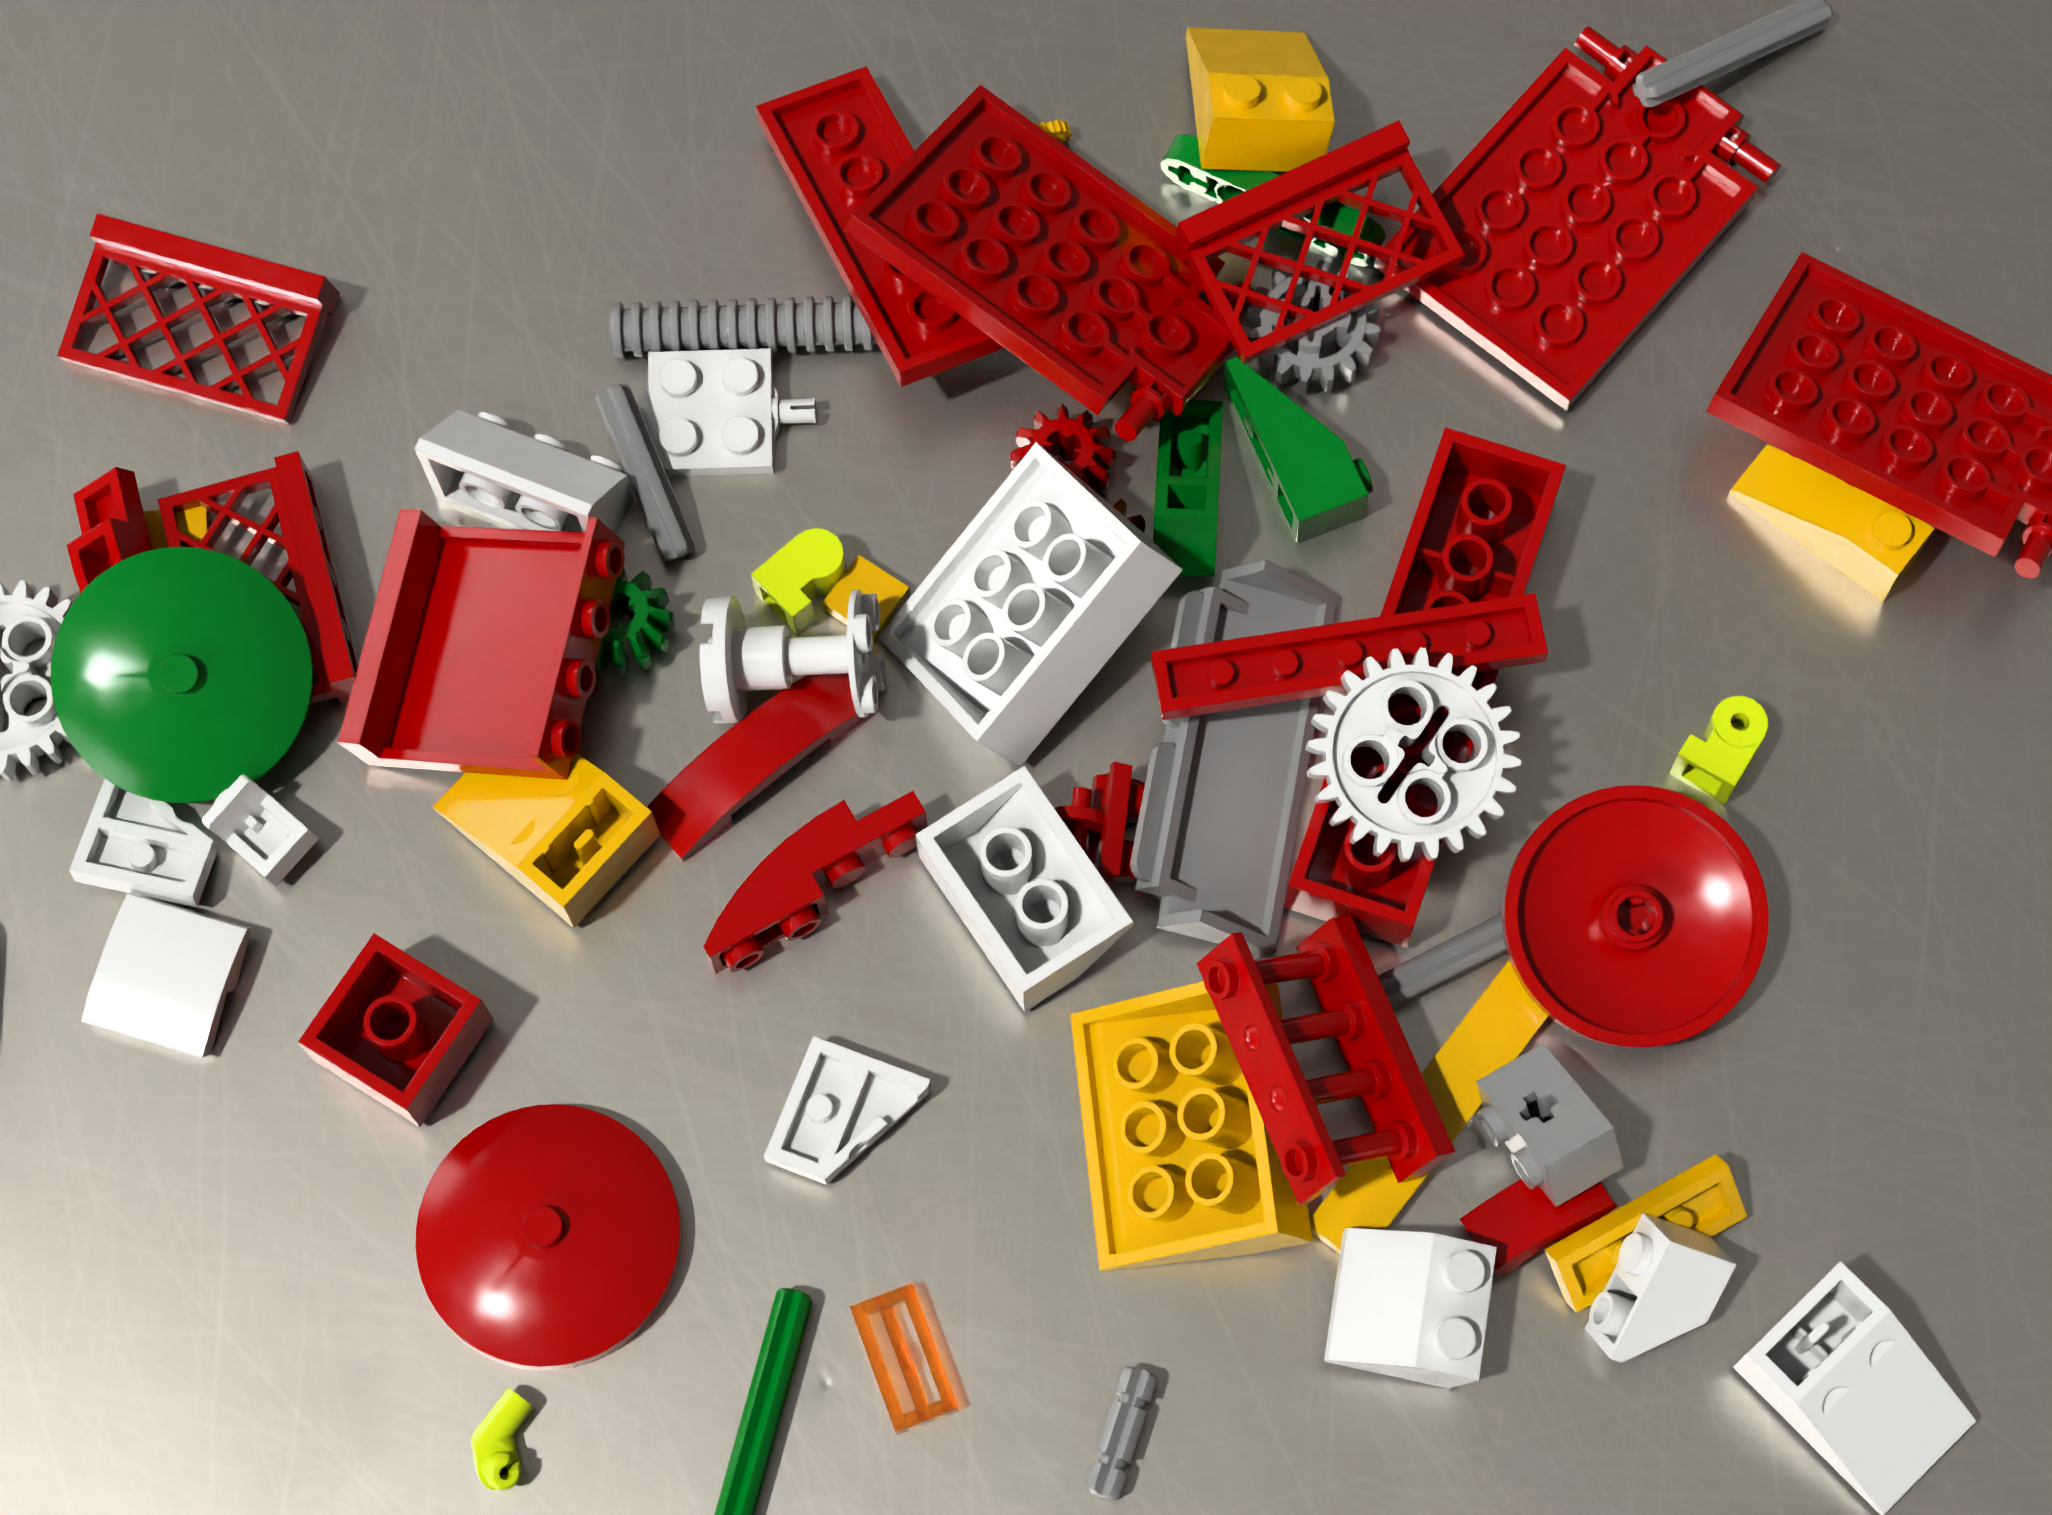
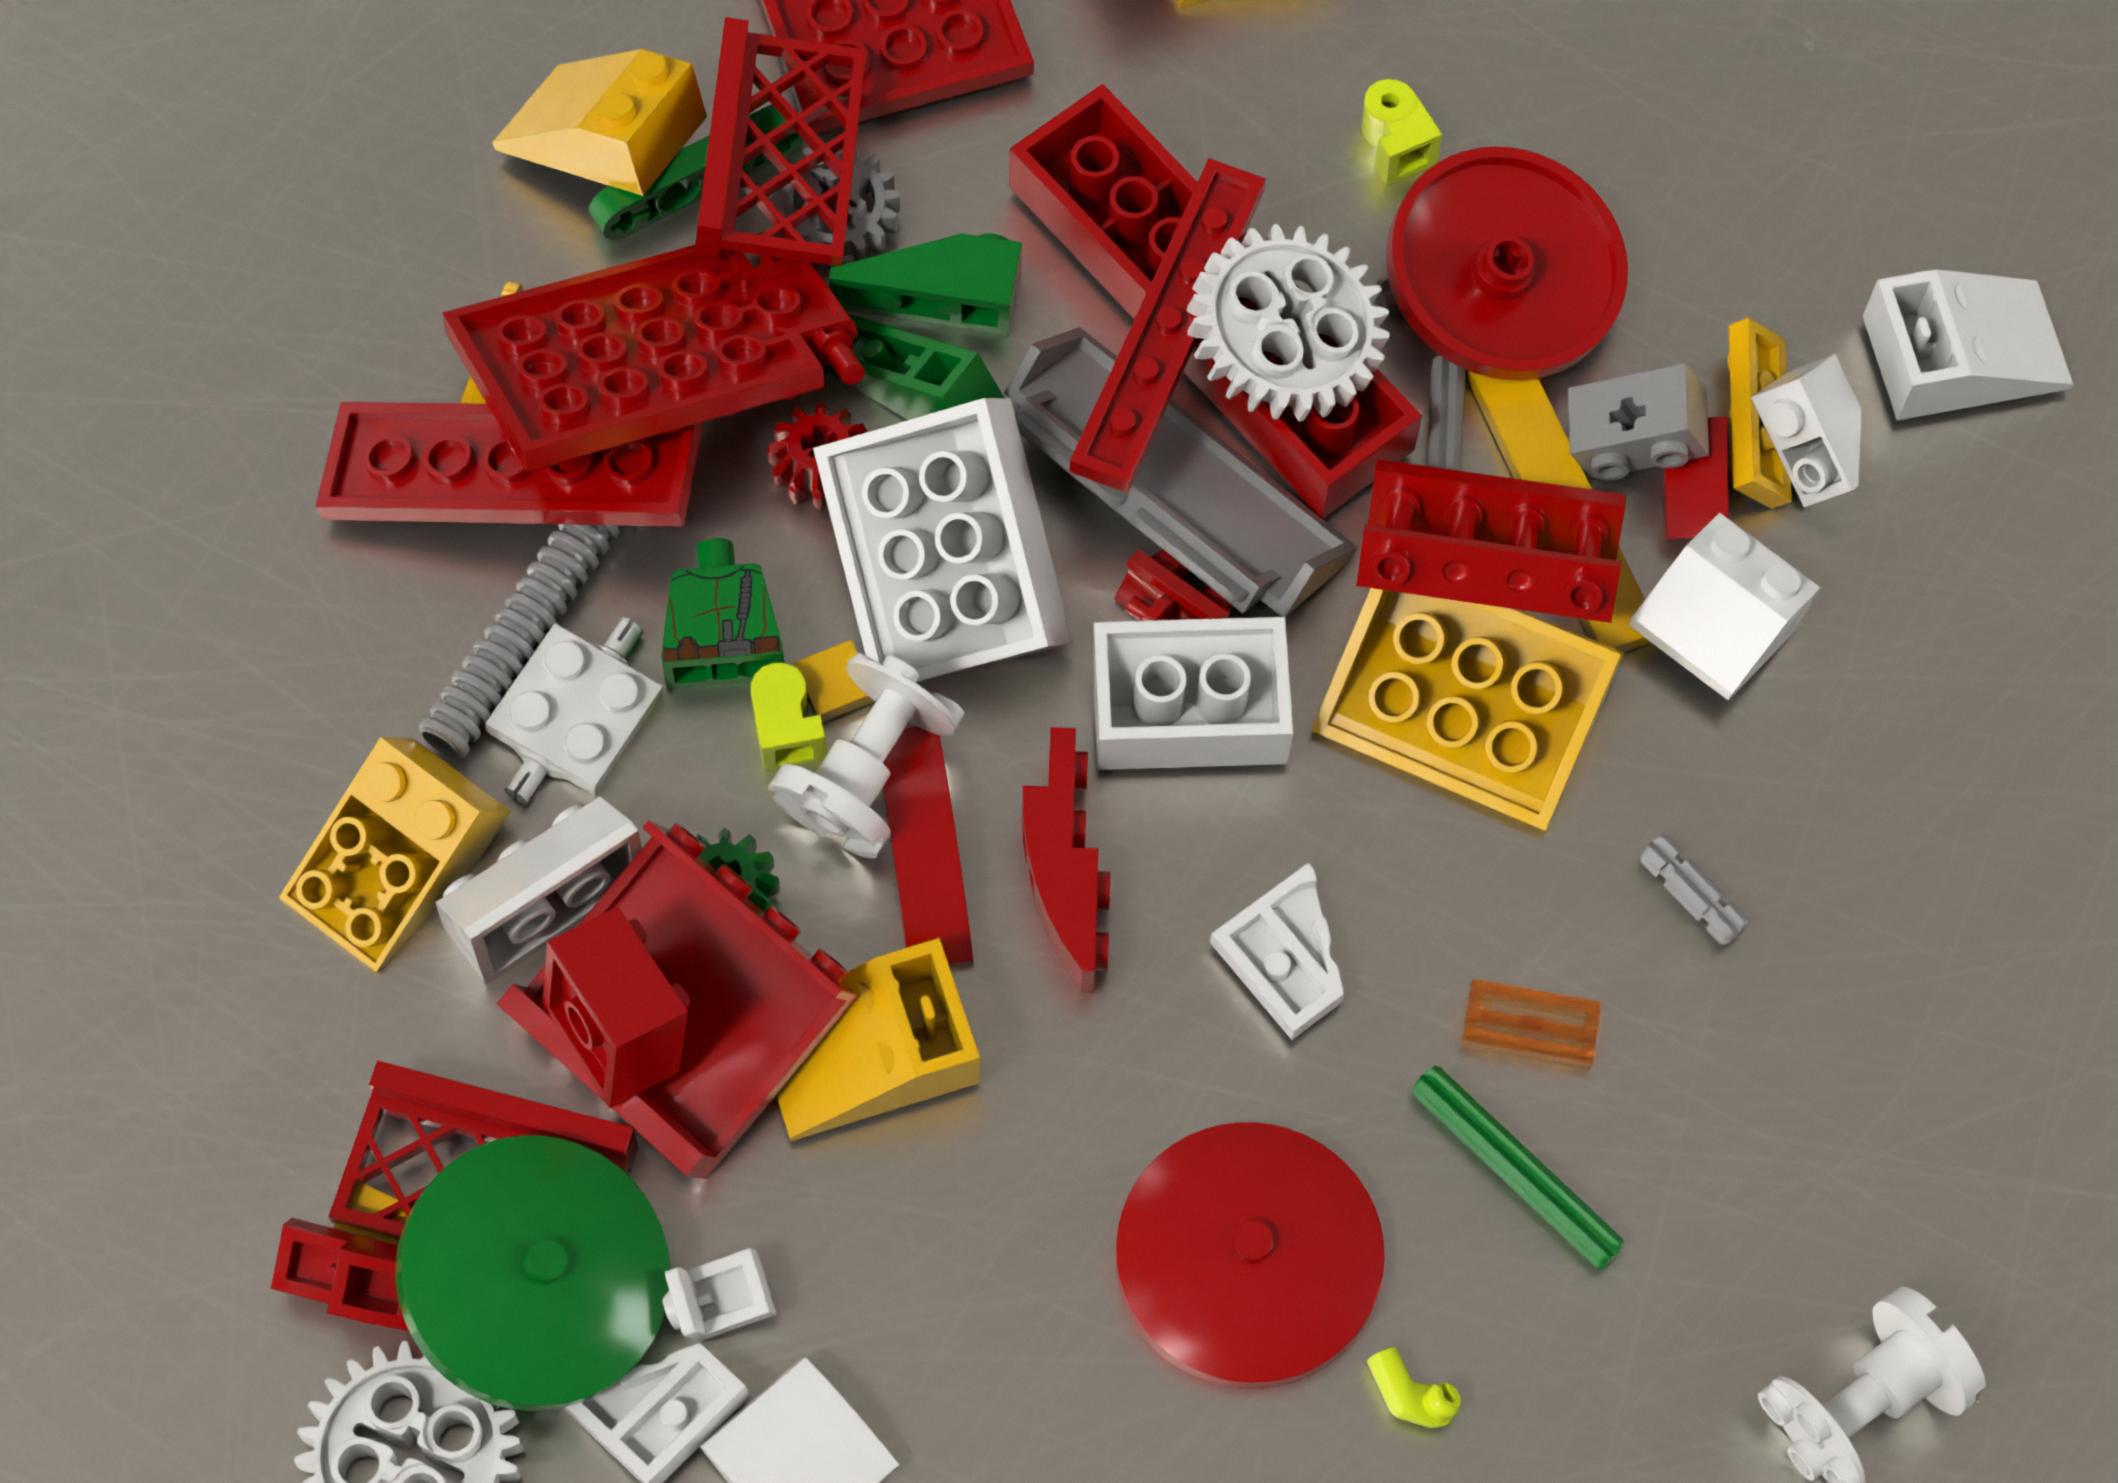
camera: 65 degrees left, 5 degrees down
red fence [57,213,340,425] -> none
red brick [298,933,494,1127] -> none
light grey axle [596,384,695,561] -> none
none -> yellow slope [279,737,511,972]
none -> red container [542,906,690,1108]
none -> green torso [661,538,785,689]

